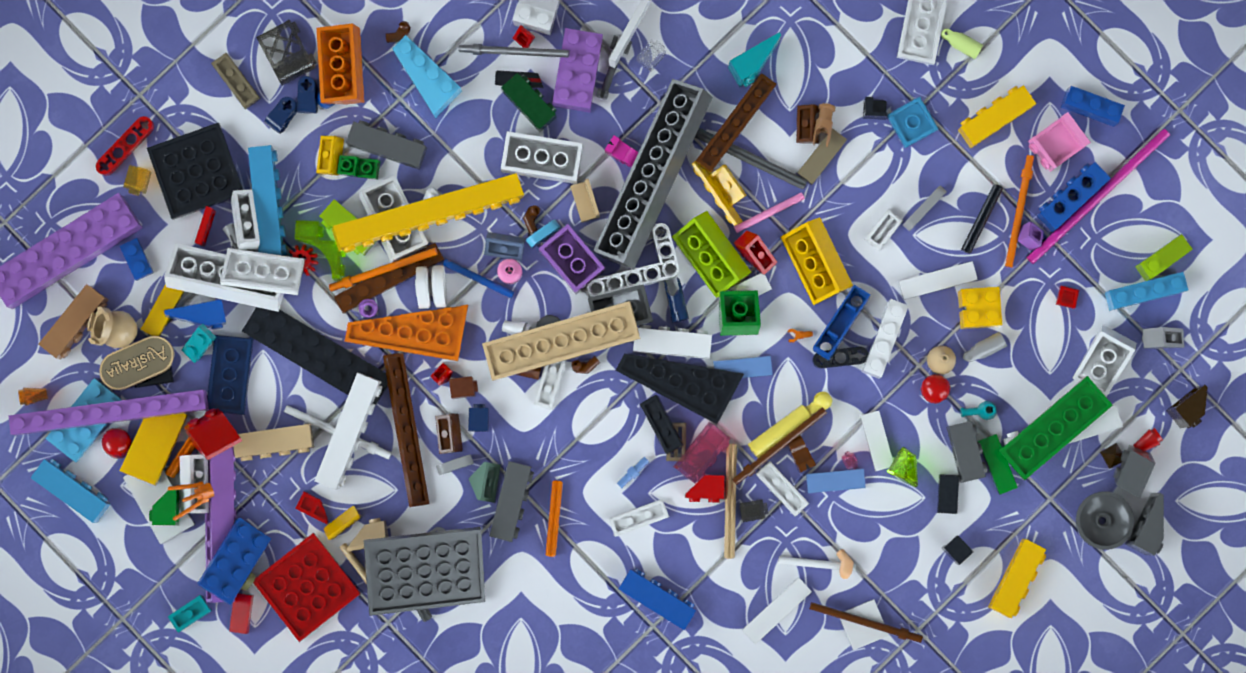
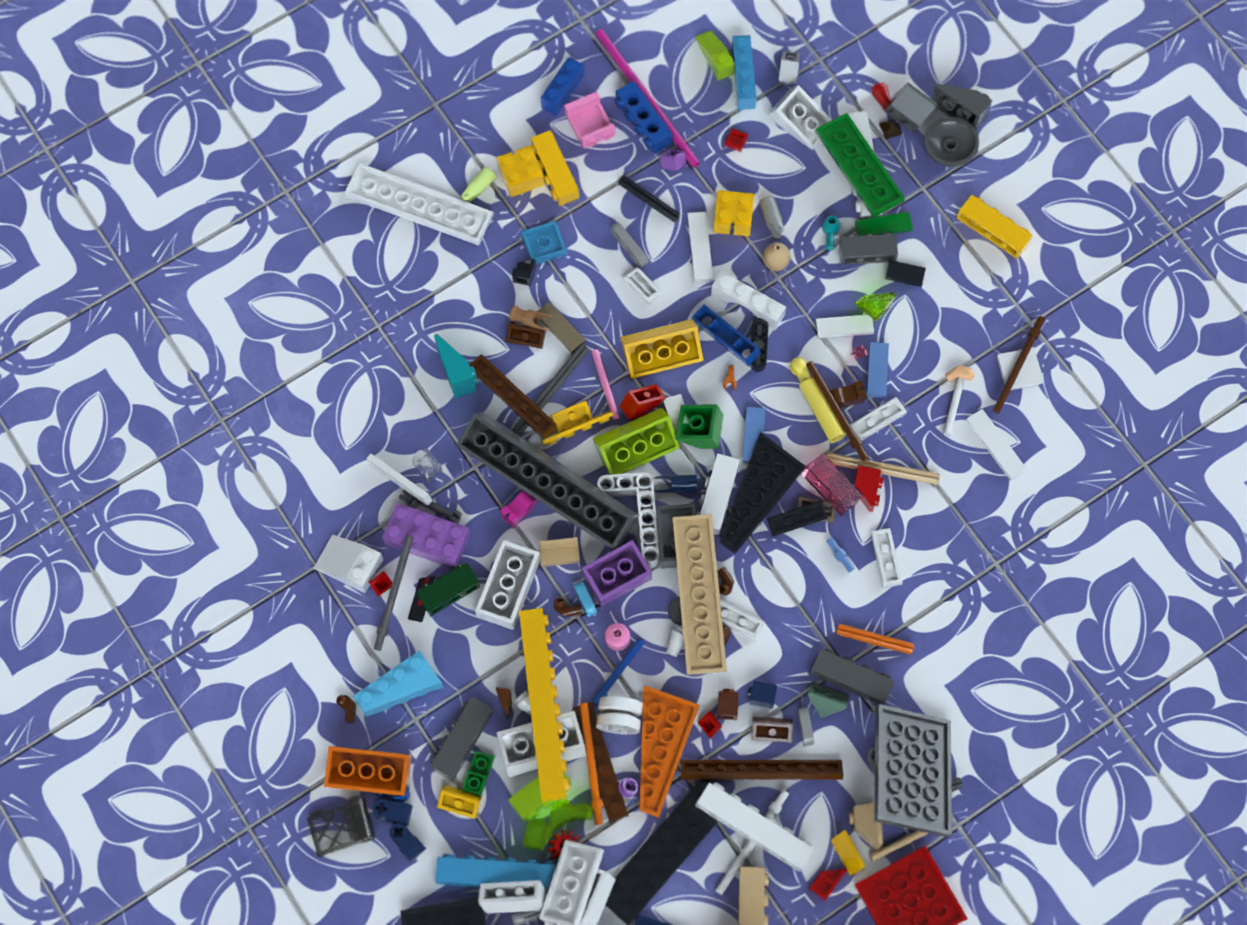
camera: 75 degrees left, 15 degrees down
dark tan tile [211,53,261,110] -> none
sand blue slope [484,232,525,261] -> none
blue brick [618,568,696,630] -> none
clear smoke brick [739,499,768,523] -> none
red hair [920,374,951,404] -> none
black panel [942,536,974,565] -> none
orange bar [1005,155,1034,268] -> none
dark brown slope [1166,385,1208,429] -> none
none -> yellow piece [496,145,545,197]
none -> reddish brown slope [496,687,513,718]

